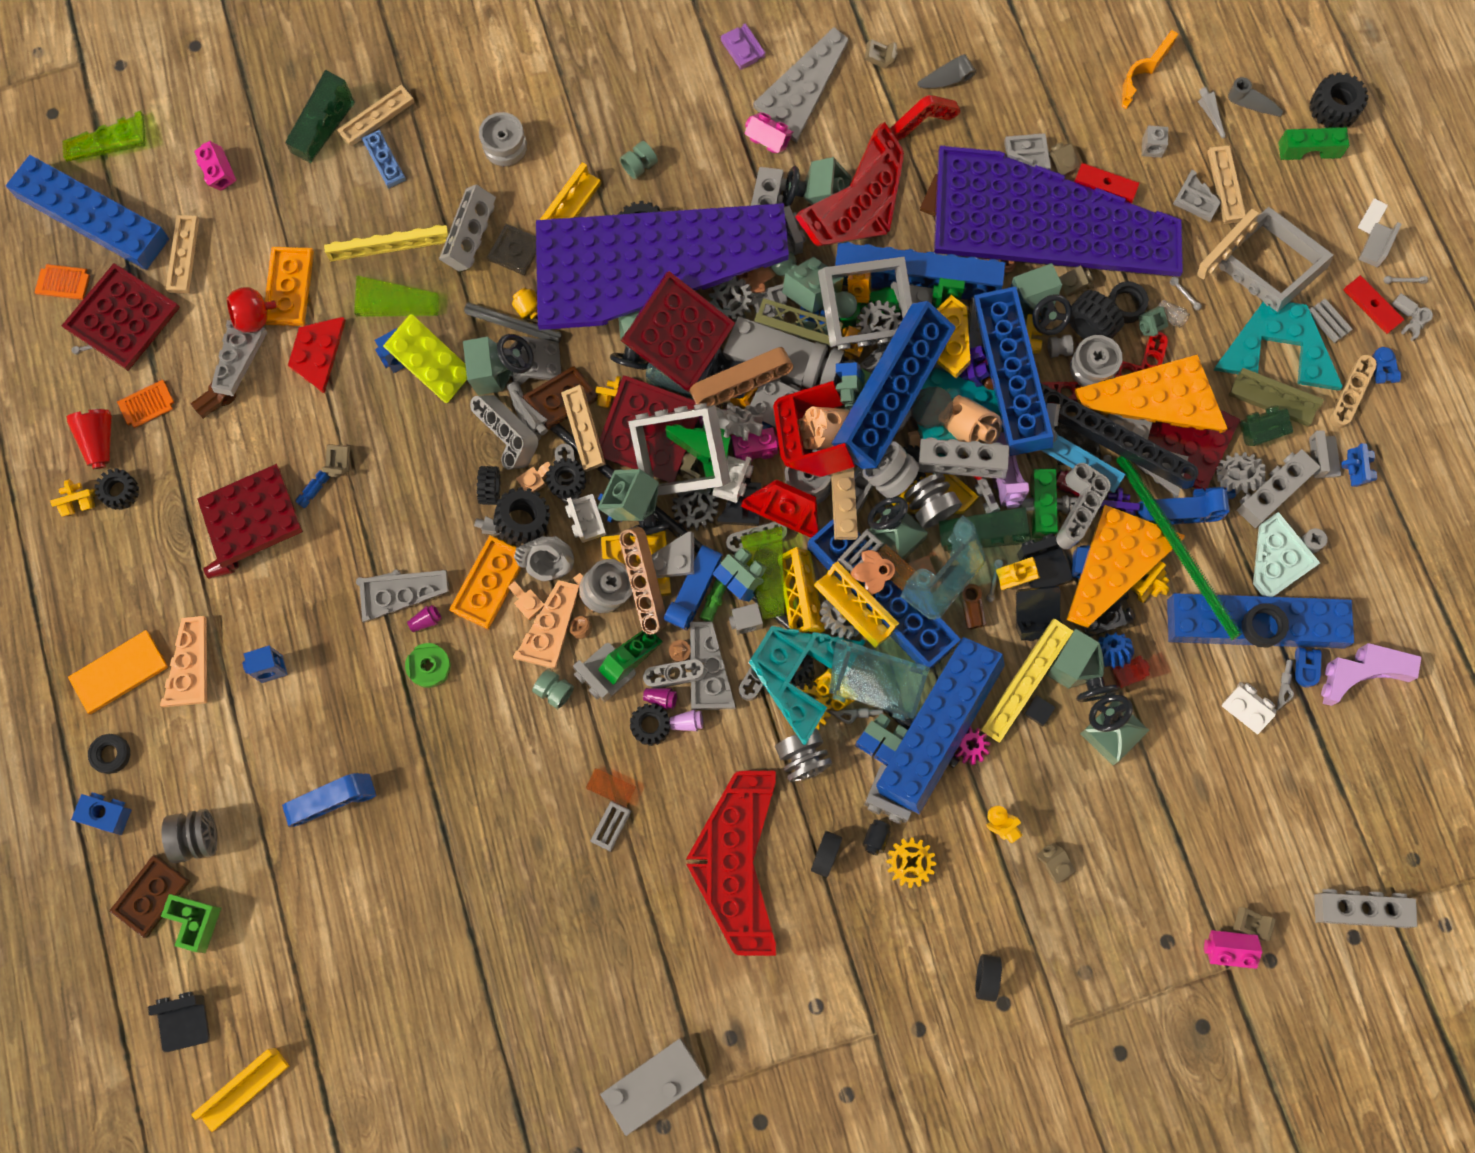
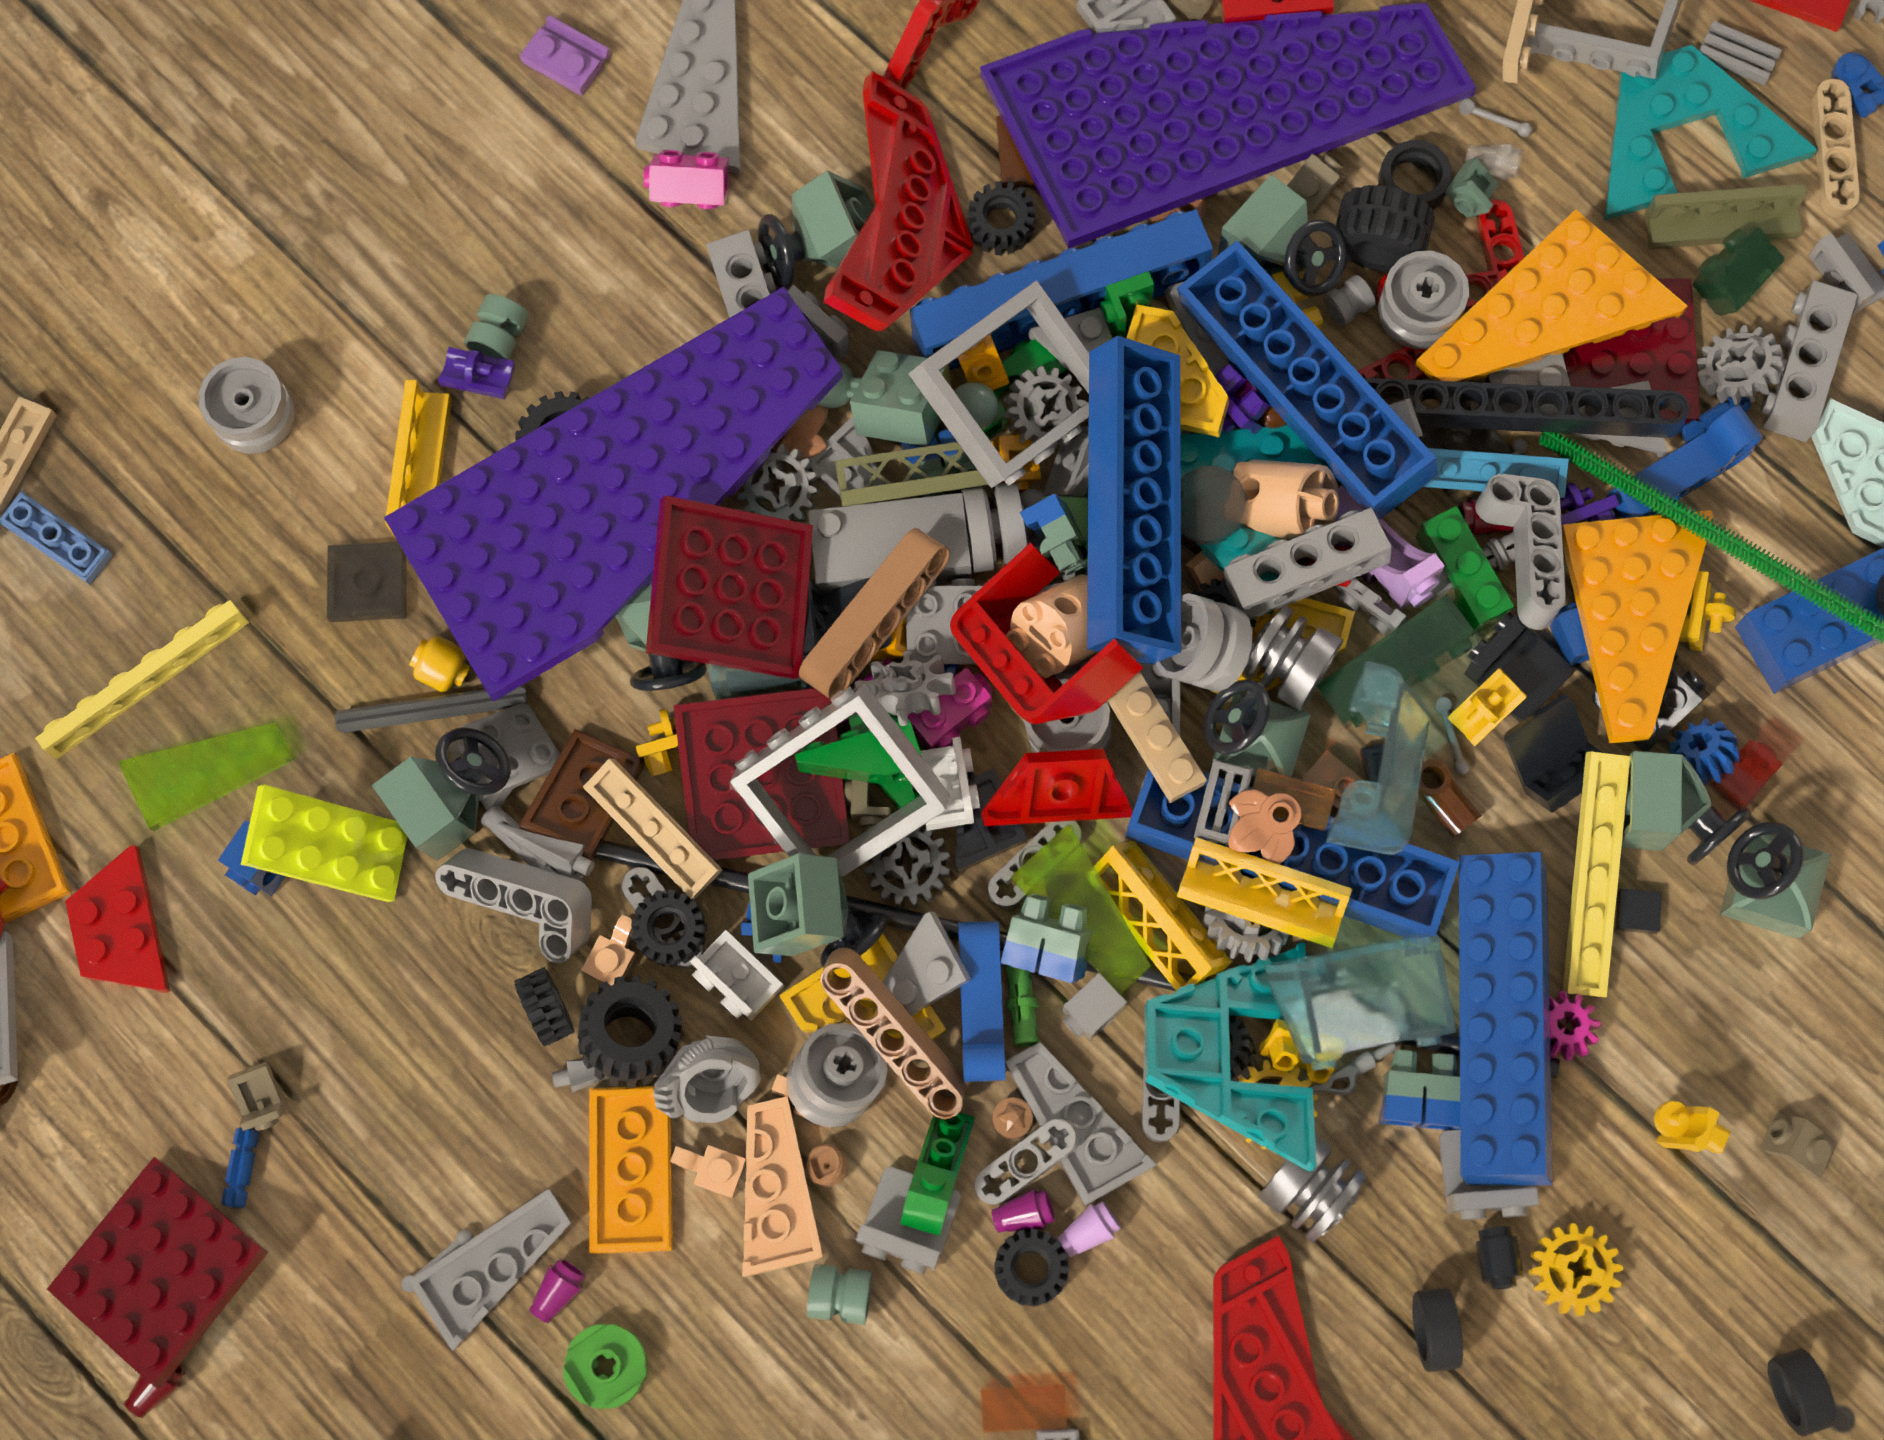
camera: 25 degrees left, 0 degrees up
light grey brick [439,184,496,271] -> none
none -> dark purple hips [438,347,516,400]
none -> black tyre [968,181,1035,255]

